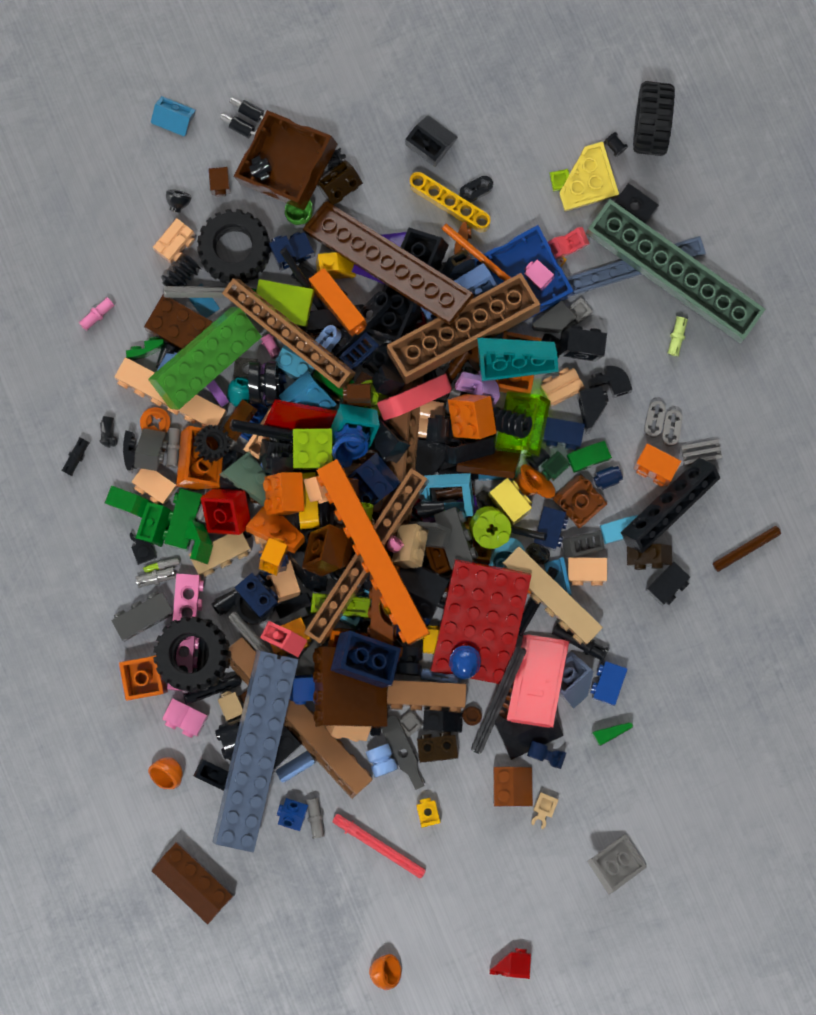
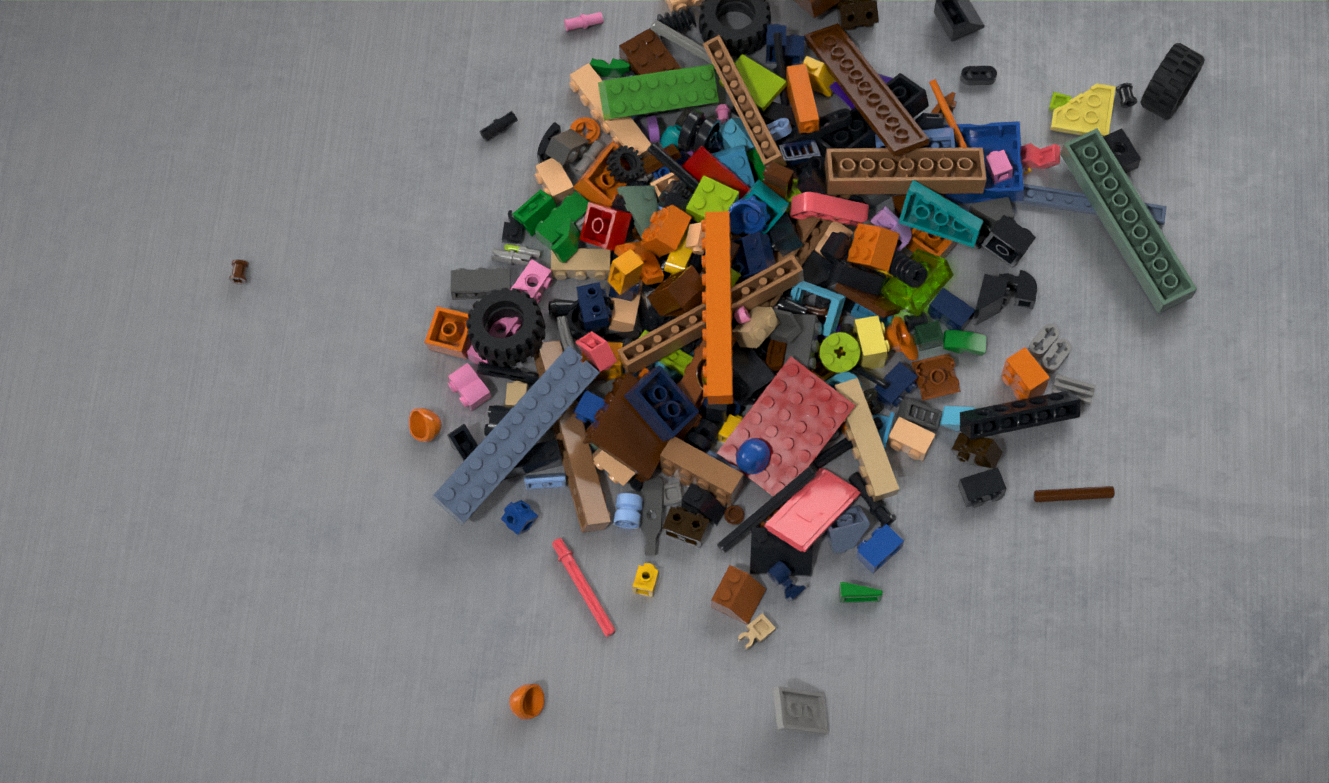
camera: 25 degrees right, 15 degrees down
black arm [99,416,118,448] -> none
green slope [104,486,153,518] -> none
reddish brown slope [152,842,235,925] -> none
dark azure sticker [189,283,220,318] -> none
bright green hair [284,200,313,225] -> none
light grey pin [306,798,325,839] -> none
yellow beam [410,172,490,233] -> none
reddish brown pin [444,351,472,384] -> none
red slope [489,948,531,979] -> none
light nougat brick [540,367,585,408] -> none
light grey tile [568,297,593,324] -> none
dark blue brick [593,466,623,490] -> none
yellowish green pin [667,317,688,357] -> none

